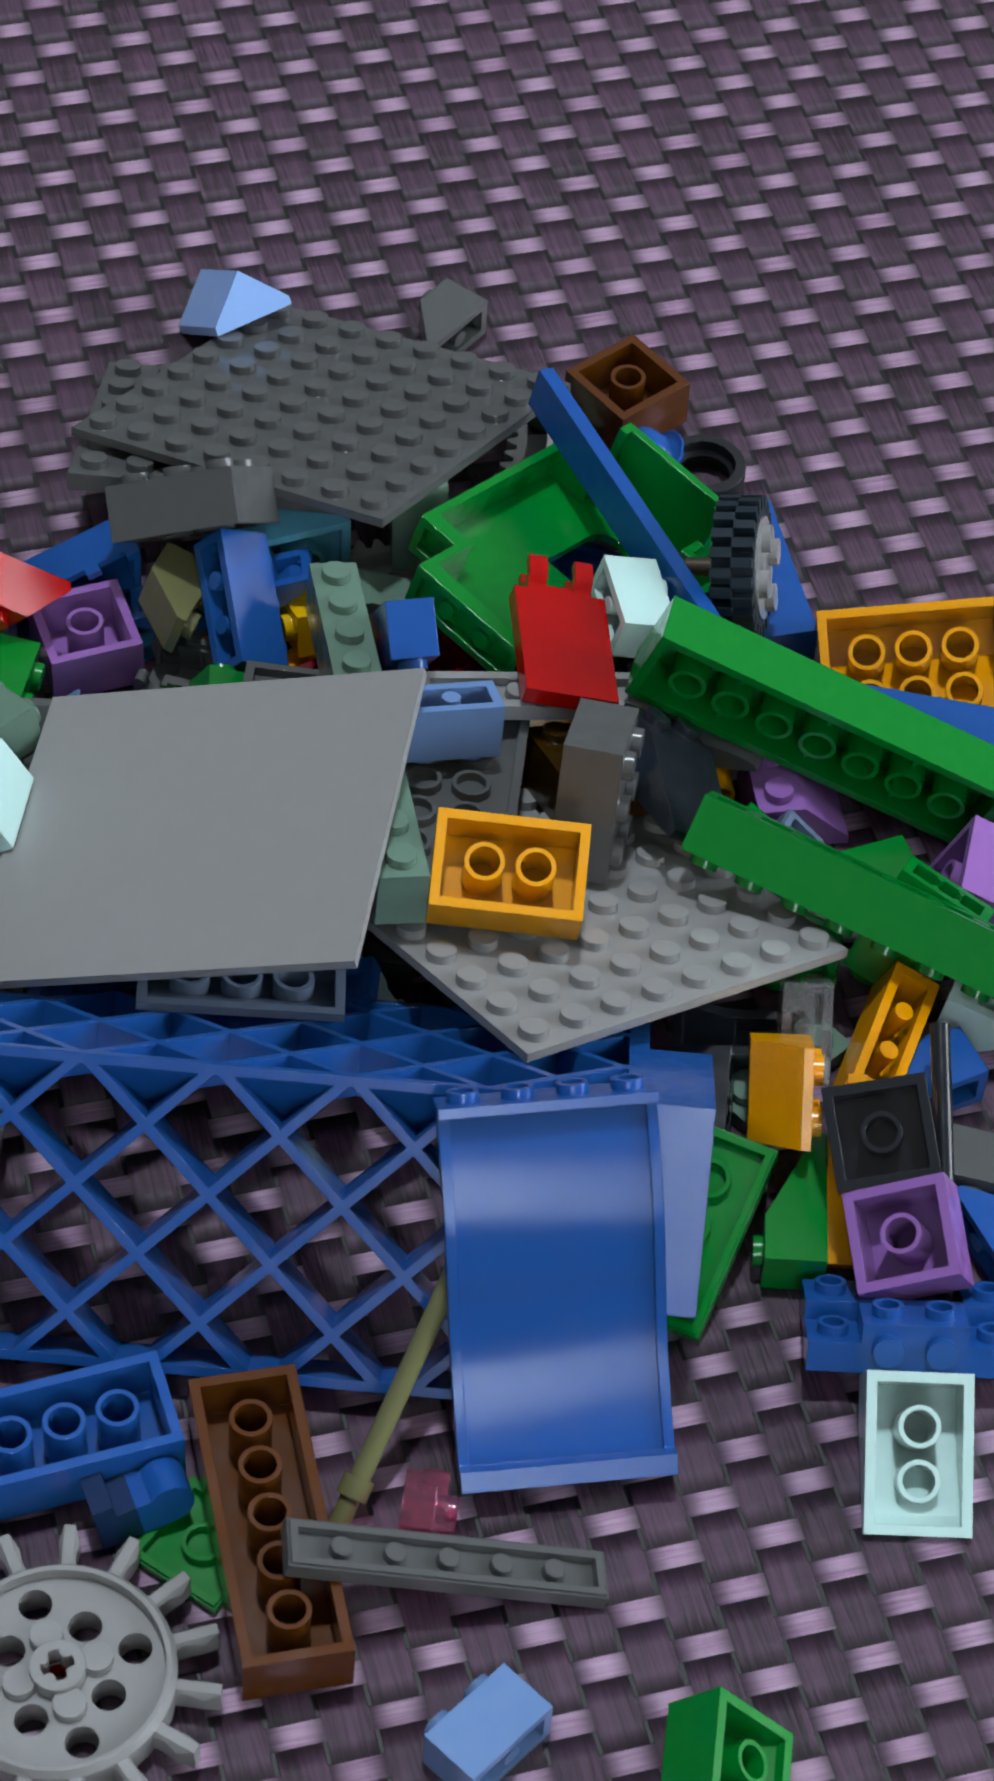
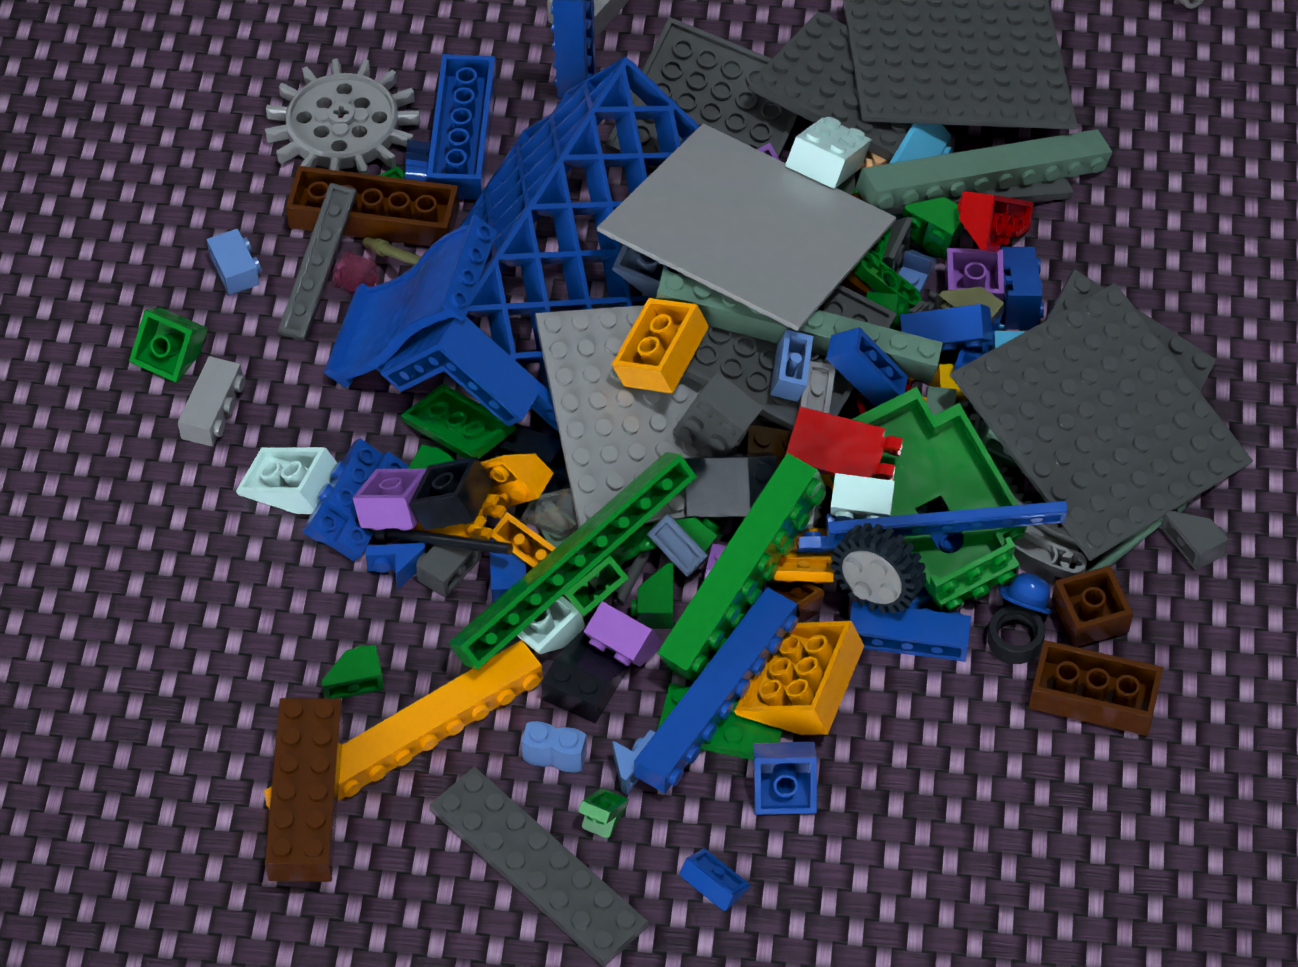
camera: 115 degrees right, 5 degrees up
dark grey brick [104,458,280,543] -> none
light blue slope [179,269,292,337] -> none
none -> light grey brick [178,356,245,447]
none -> reddish brown brick [1029,640,1163,736]

